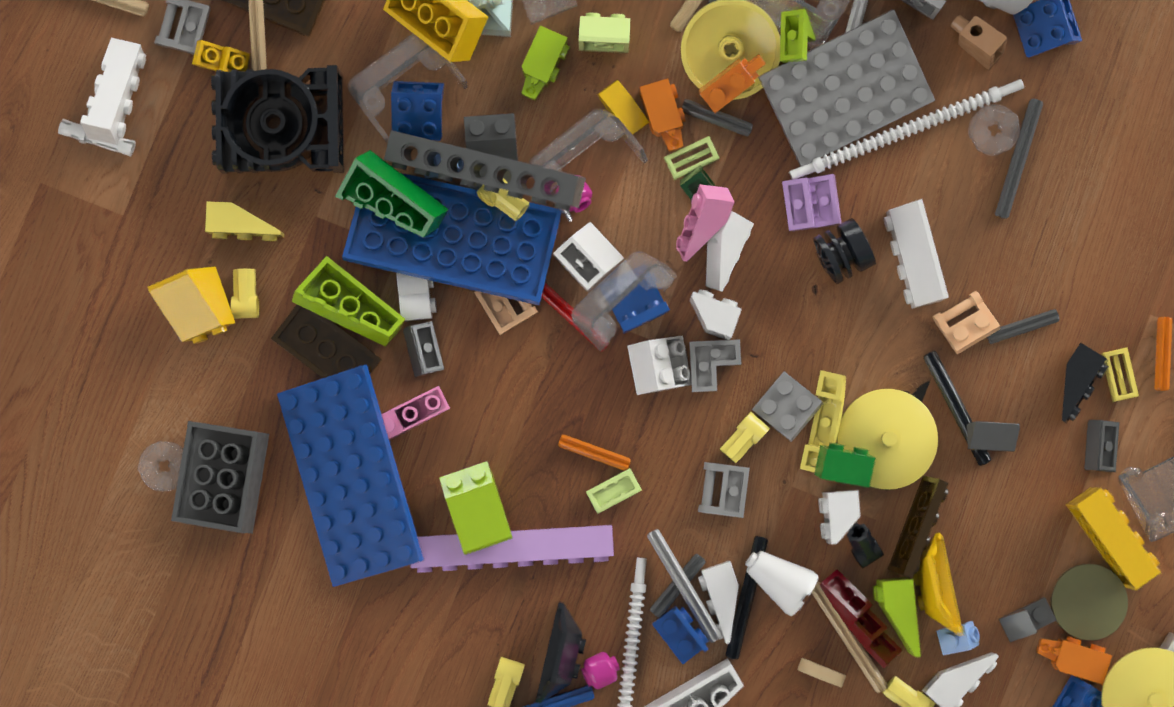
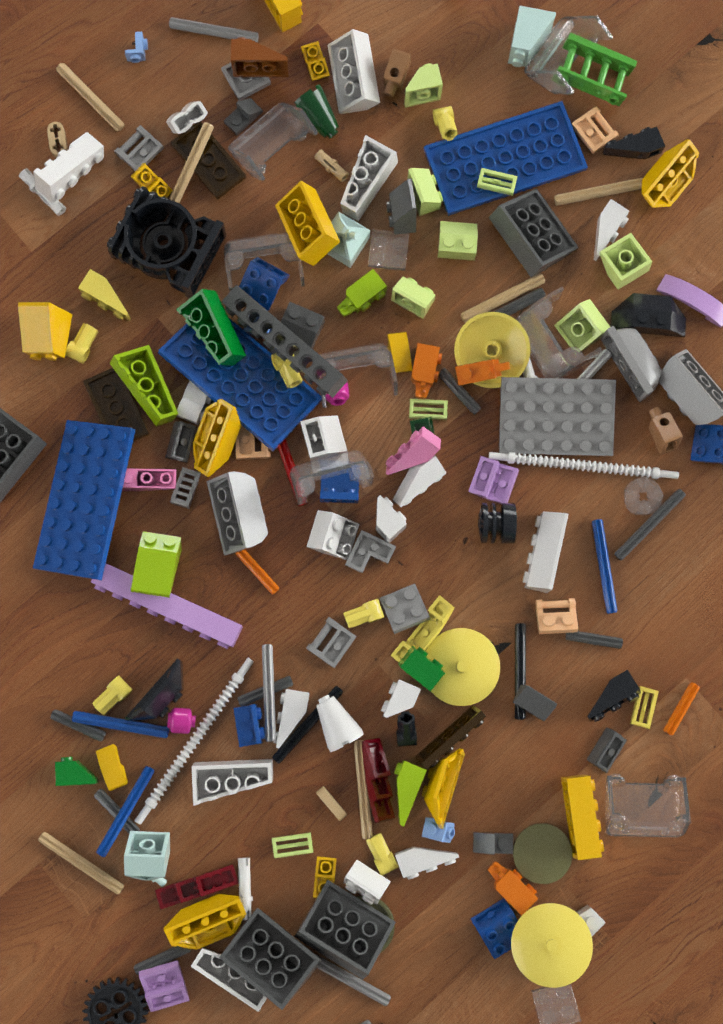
camera: 20 degrees right, 5 degrees down
yellowish green plate [586,468,642,514] -> none
lime slope [780,9,816,63] -> none
none -> tan beam [47,122,68,158]
none -> light grey slope [170,467,201,509]
none -> yellow wedge [193,399,242,477]
none -> light grey windscreen [207,471,268,556]
none -> blue axle [592,519,617,614]

